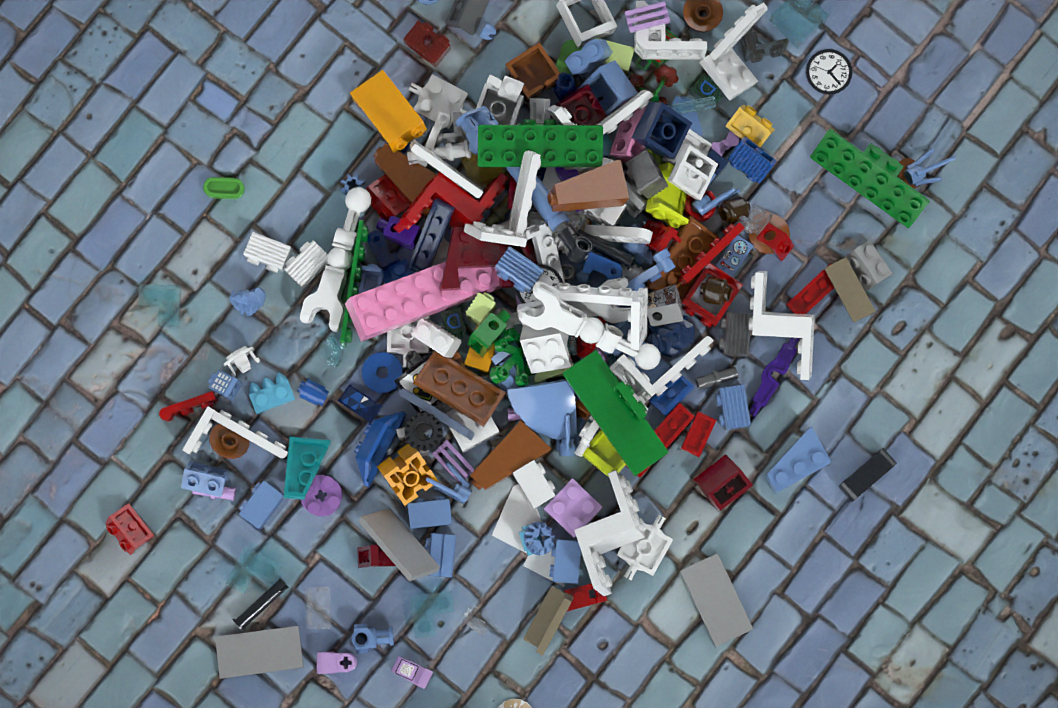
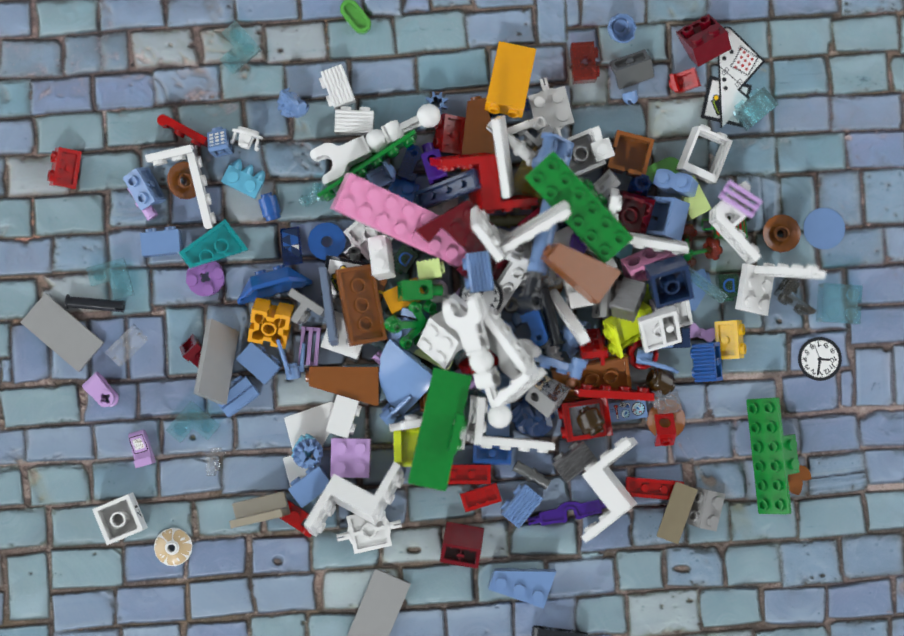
camera: 50 degrees right, 5 degrees up
medium blue connector [352,623,394,654] -> none
black tyre [404,412,443,452] -> none
medium blue plant [904,148,956,187] -> none

